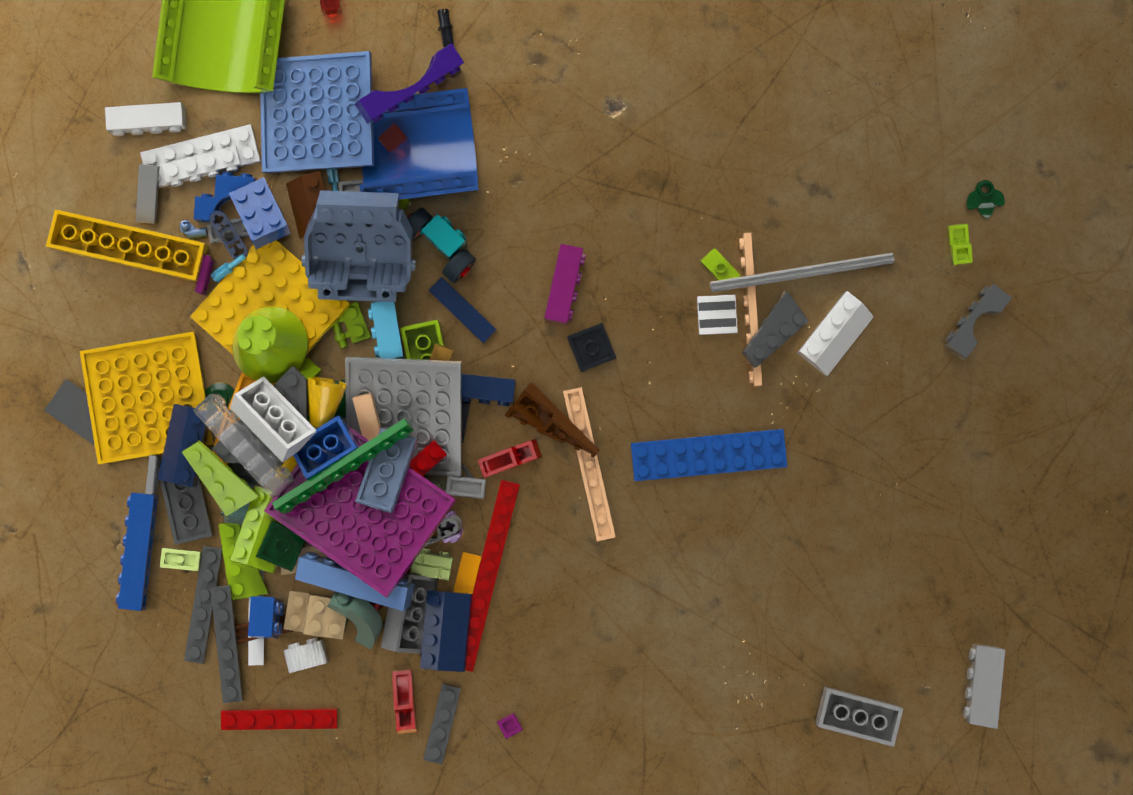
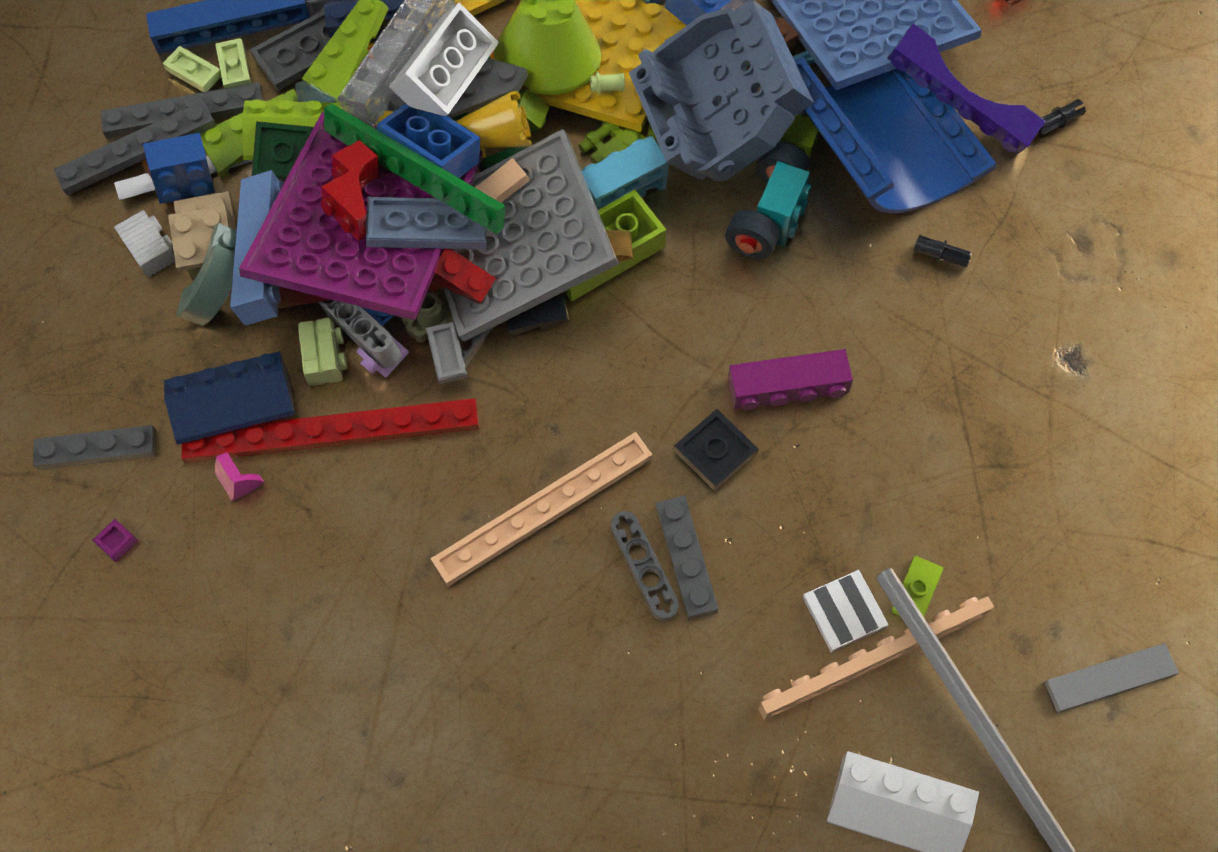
camera: 70 degrees right, 20 degrees down
red plate [221,708,338,730] -> none
clear red panel [378,123,409,152] -> none
light grey slope [381,572,438,654] -> none
red slope [392,670,417,734] -> none
dark blue tile [428,277,496,344] -> none
light orange tile [453,552,482,594] -> none
dark blue brick [462,374,516,407] -> none
red slope [478,439,542,478] -> none
reddish brown wedge [505,382,600,458] -> none
blue plate [631,429,787,481] -> none
dark grey wing [742,291,809,368] -> none
none -> yellowish green plate [162,46,221,92]
none -> dark pink tile [215,453,264,501]
none -> red arch [321,140,378,241]
none -> yellowish green pin [590,72,625,95]
none -> dark grey beam [611,511,679,622]
none -> dark grey plate [655,495,718,620]
none -> black axle [913,234,972,267]
none -> light grey tile [1044,643,1179,713]

